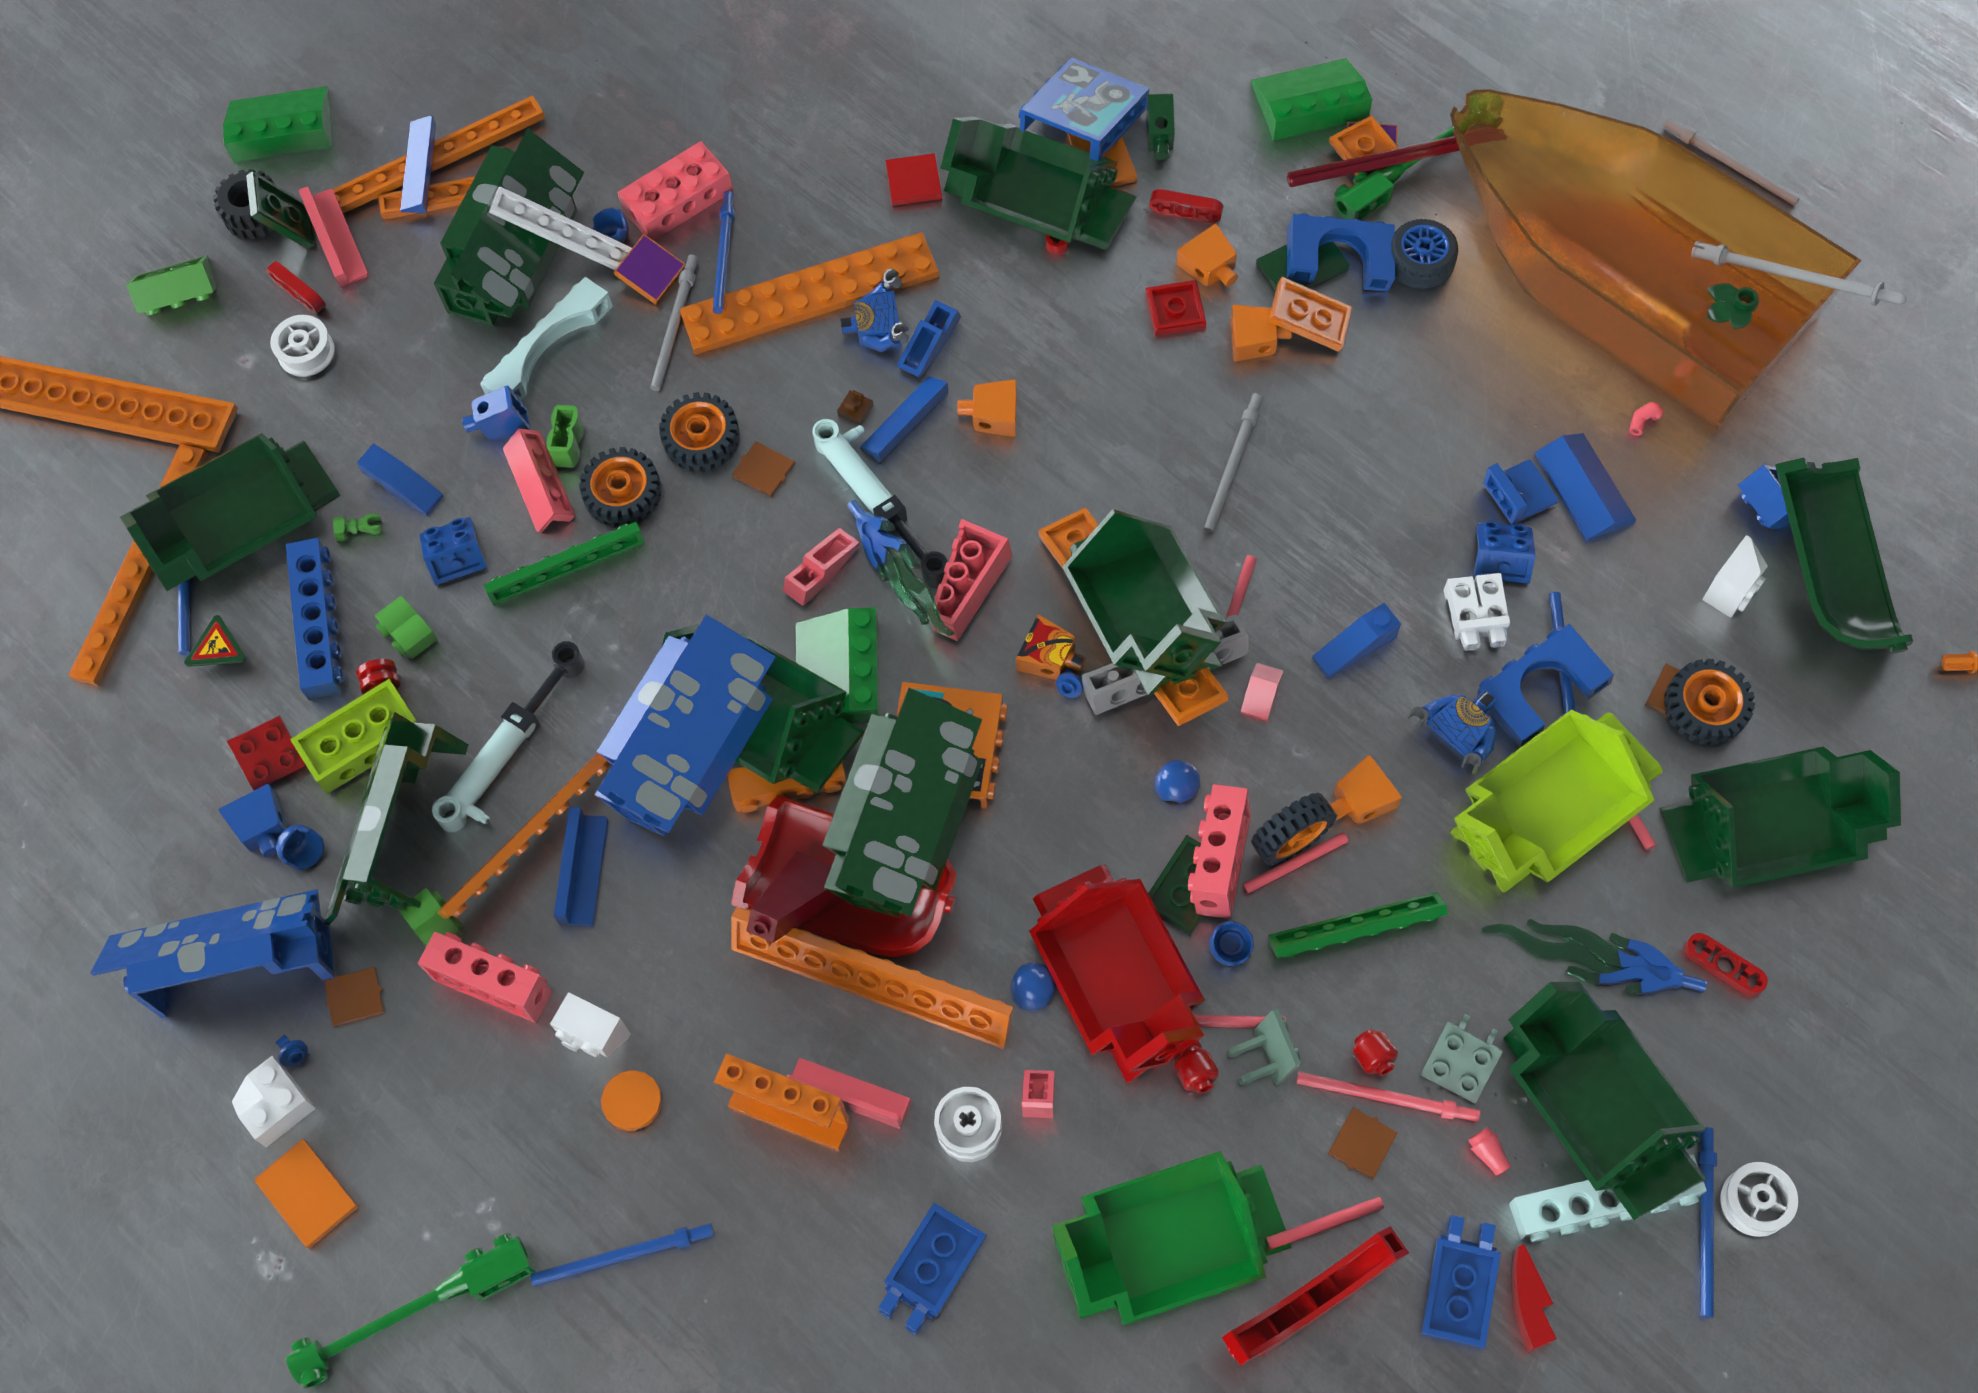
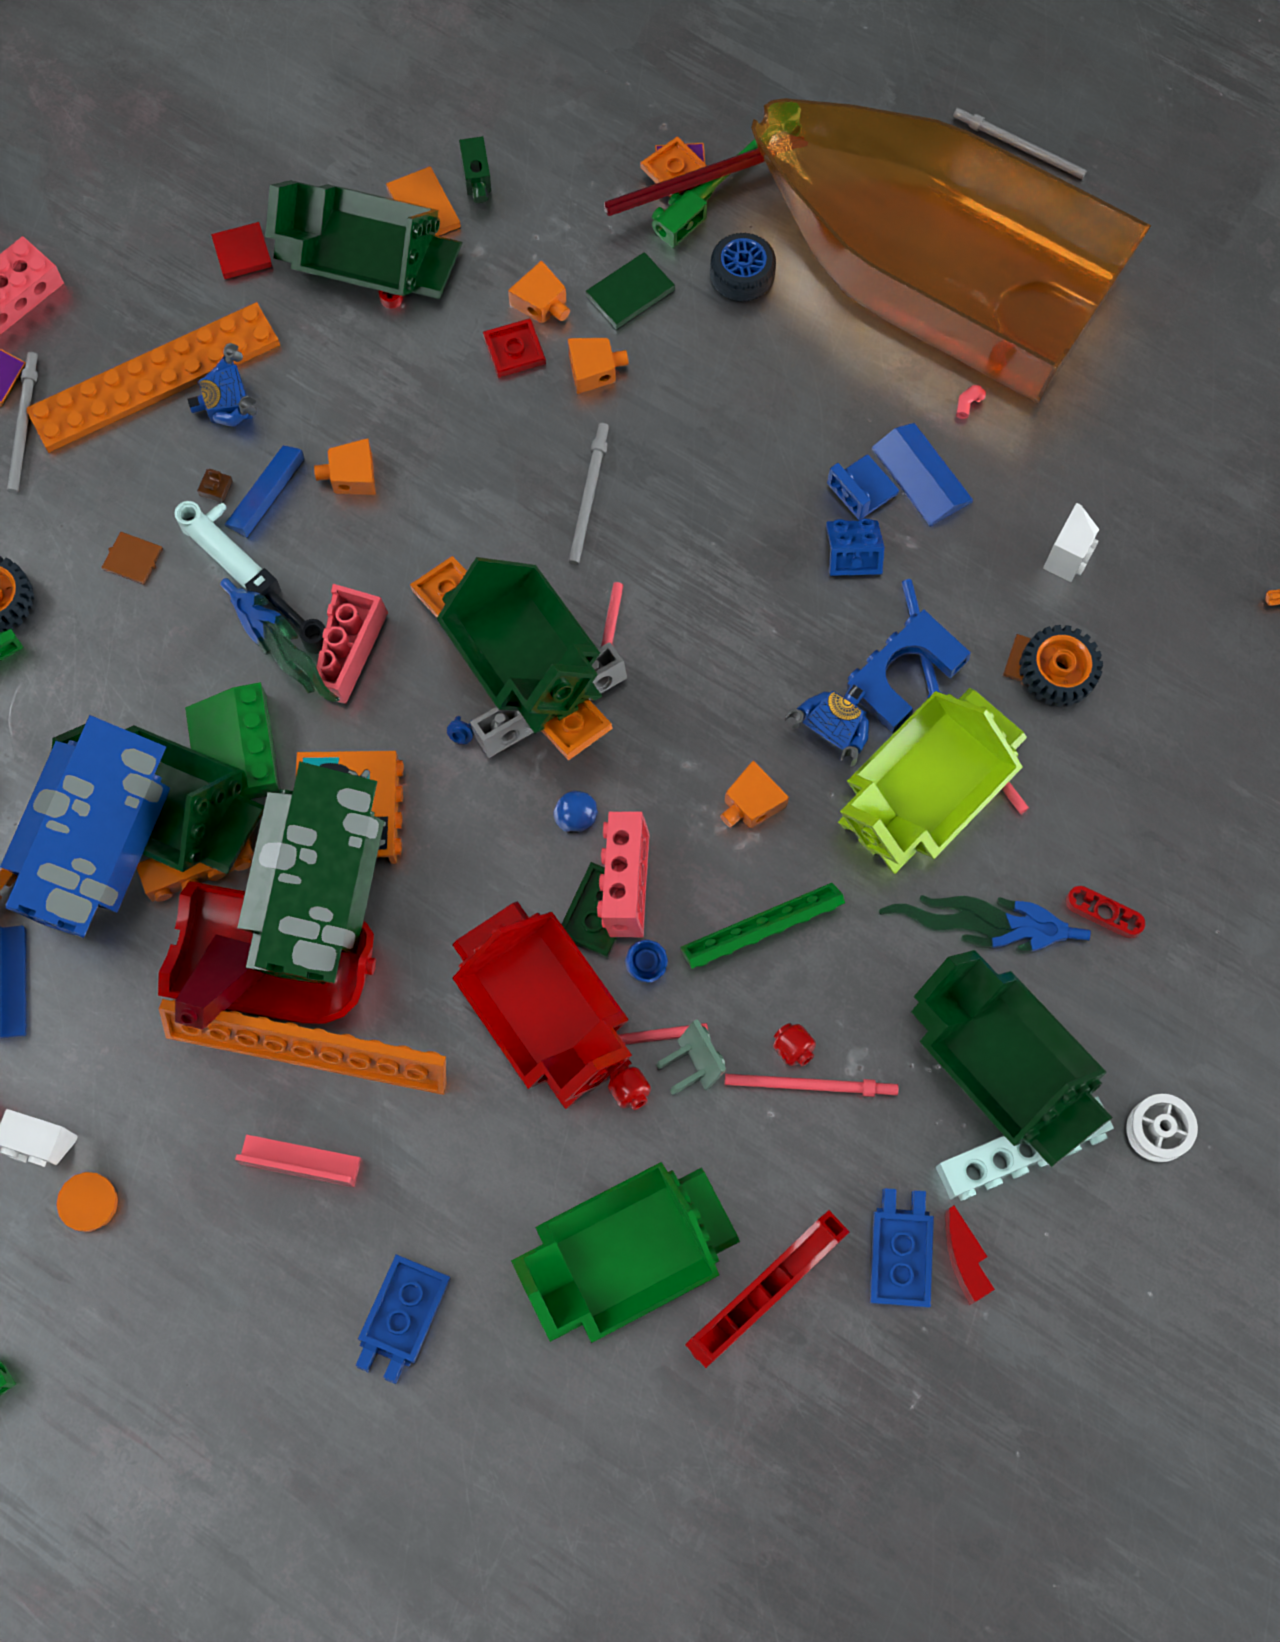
camera: 15 degrees left, 5 degrees up
blue bar [530,1223,714,1286] -> none
wheel [659,392,740,472] -> none
blue bar [713,191,735,314] -> none
orange panel [714,1053,851,1151] -> none
coral slope [783,528,860,606] -> none
blue slope [896,300,962,378] -> none
white wheel [934,1087,1002,1162] -> none
blue hair [1010,962,1056,1011] -> none
torso [1016,615,1086,680] -> none
panel [1018,57,1149,162] -> none
coral slope [1022,1070,1055,1118] -> none
red beam [1149,189,1224,223] -> none
coral slope [1240,663,1284,722] -> none
coral piece [1242,832,1349,894] -> none
green slope [1251,58,1373,141] -> none
black wheel [1251,793,1337,866] -> none
coral bar [1265,1197,1384,1250] -> none
orange tile [1268,277,1352,352] -> none
blue arch [1287,213,1395,292] -> none
blue slope [1312,602,1401,679] -> none
dark orange piece [1328,1108,1398,1180] -> none
sand green plate [1420,1014,1503,1104] -> none
white hips [1443,573,1510,651] -> none
coral cone [1468,1127,1511,1176] -> none
dark green panel [1660,746,1901,888] -> none
light grey bar [1691,241,1907,306] -> none
blue bar [1698,1127,1717,1318] -> none
dark green plate [1706,283,1759,329] -> none
blue slope [1738,464,1790,529] -> none
dark green panel [1775,457,1913,654] -> none

